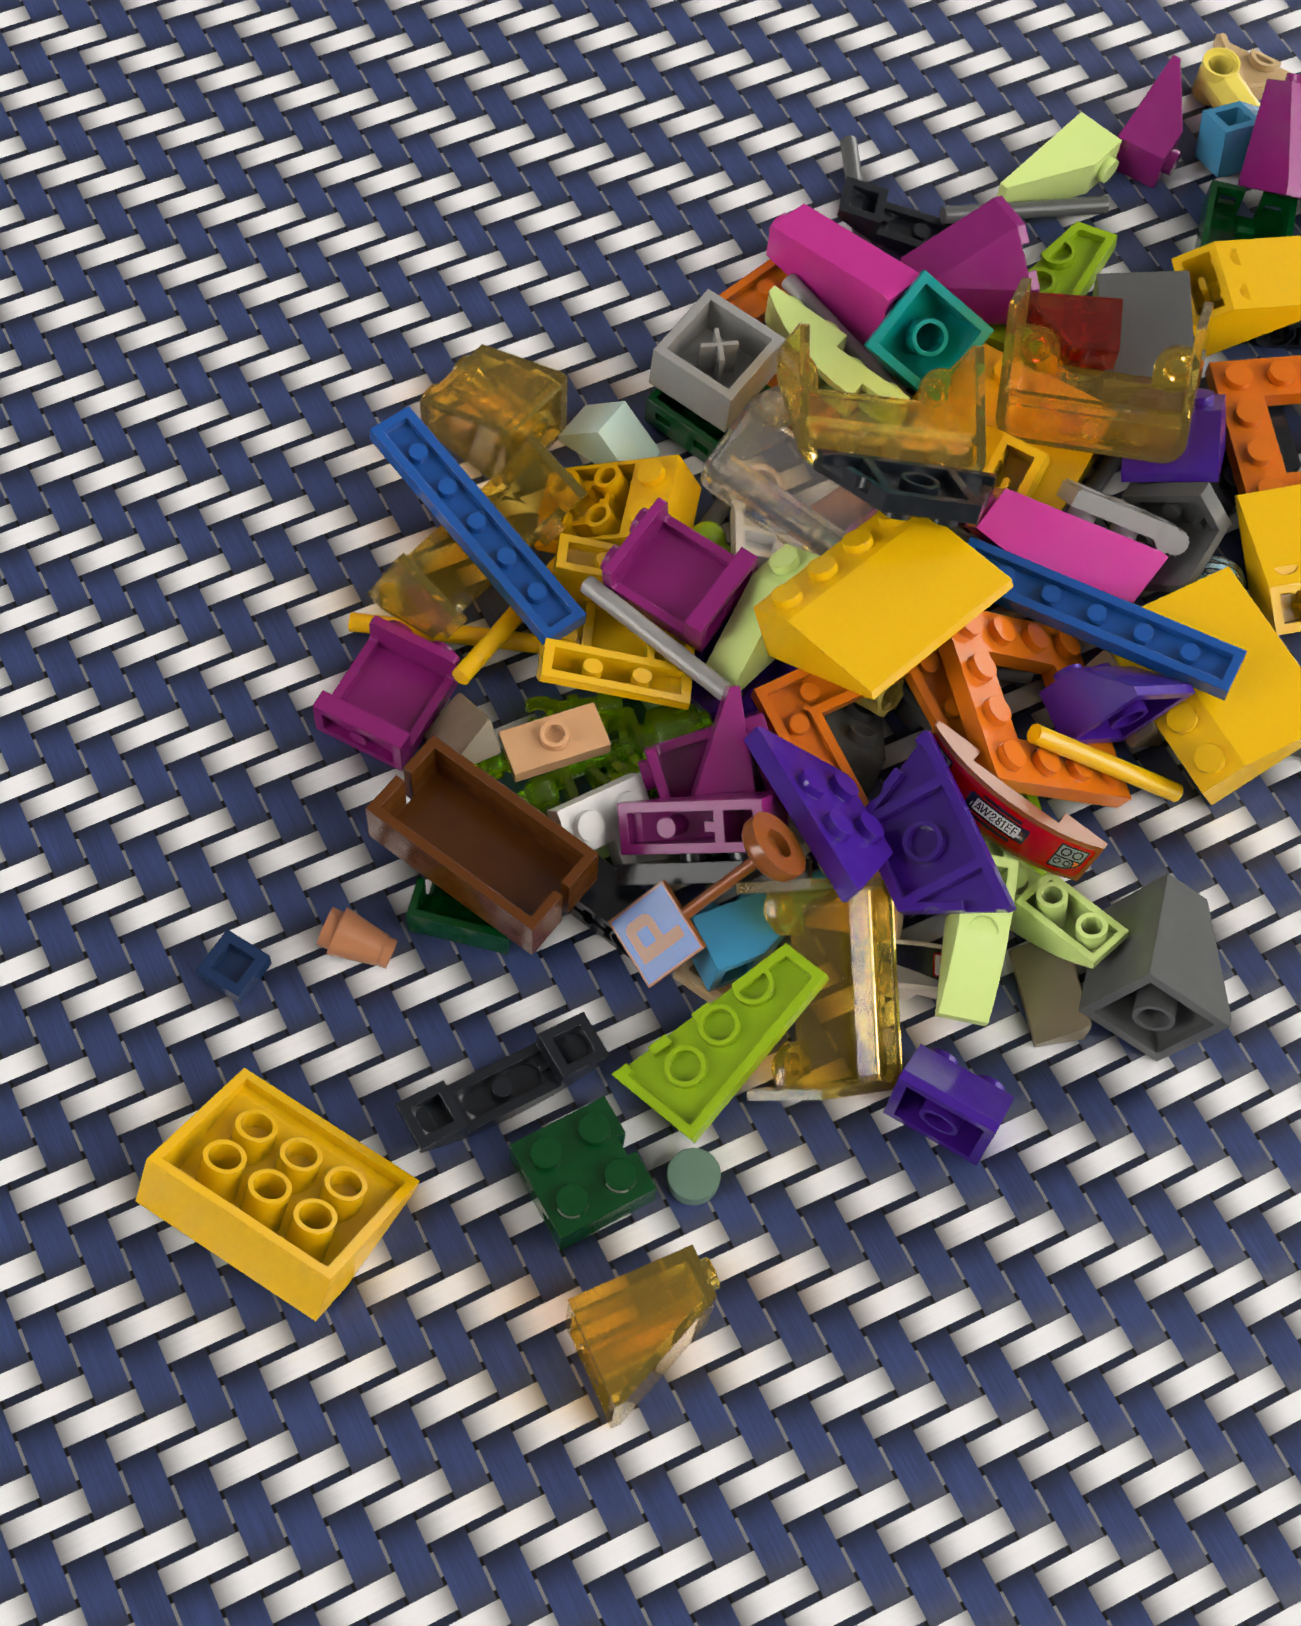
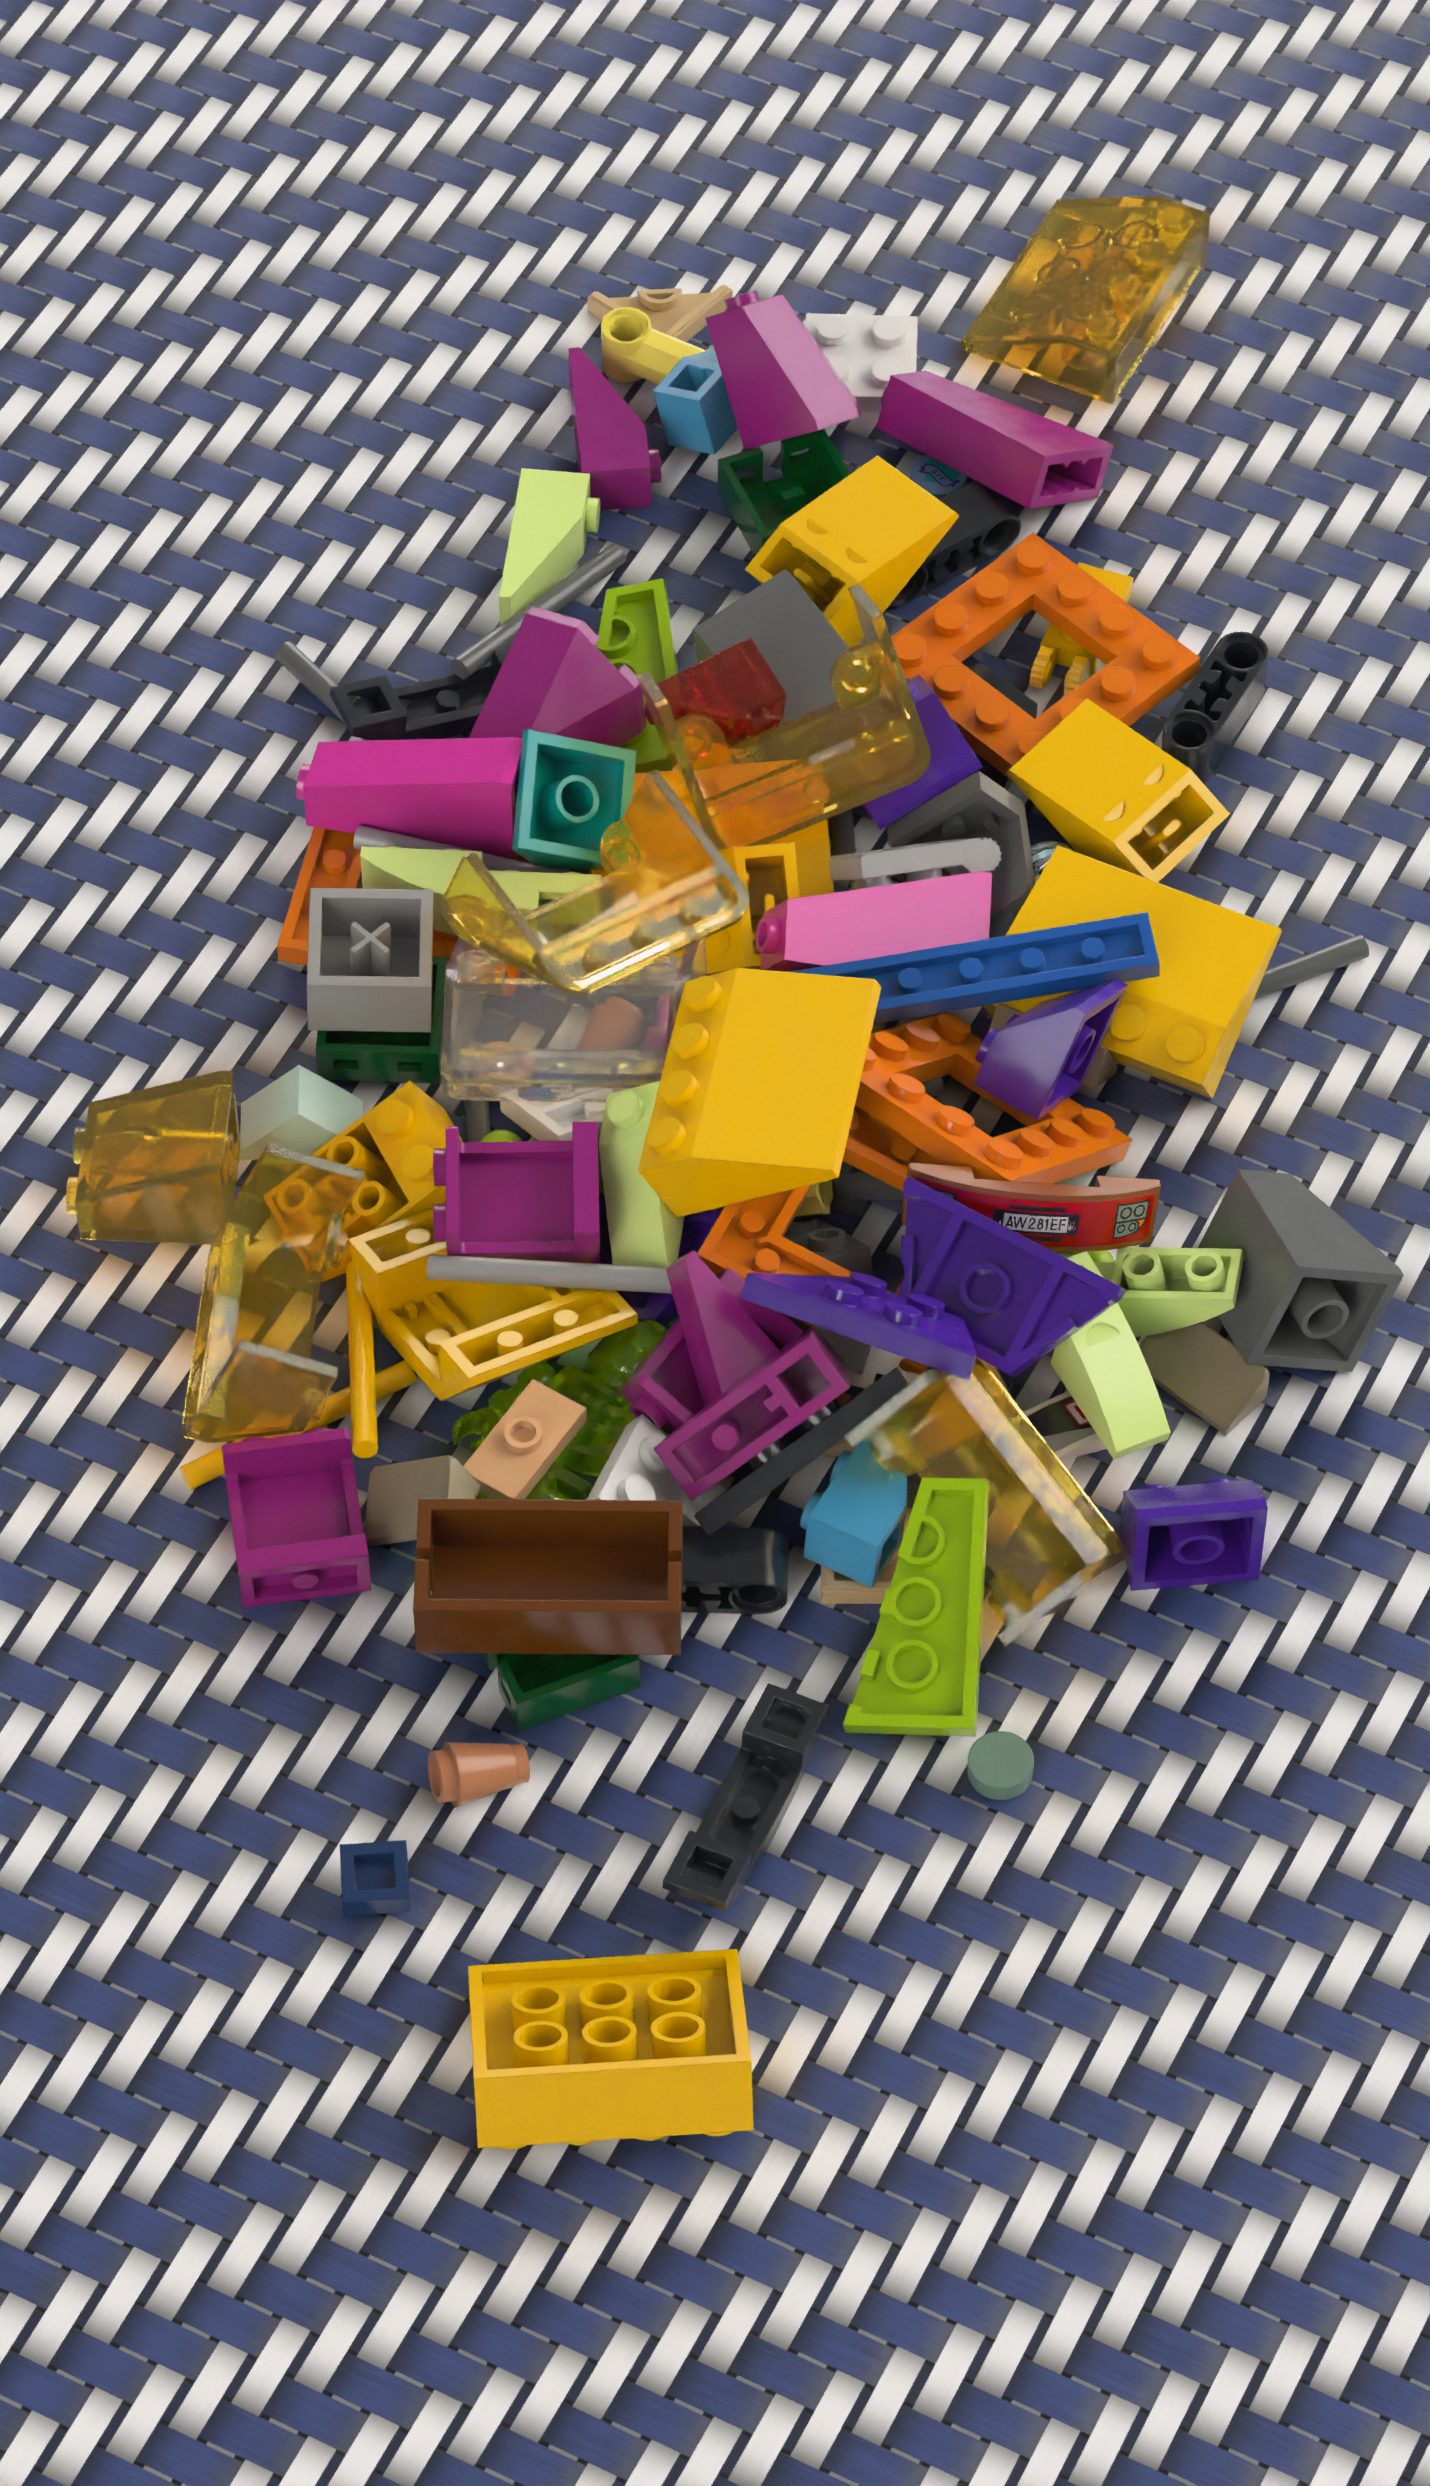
camera: 30 degrees left, 10 degrees down
blue plate [370,406,587,646] -> none
dark green piece [509,1096,657,1250] -> none
clear yellow slope [565,1244,720,1428] -> none
dark orange piece [608,811,806,988] -> none
black wing [813,448,997,527] -> none
yellow bar [1027,724,1183,802] -> none

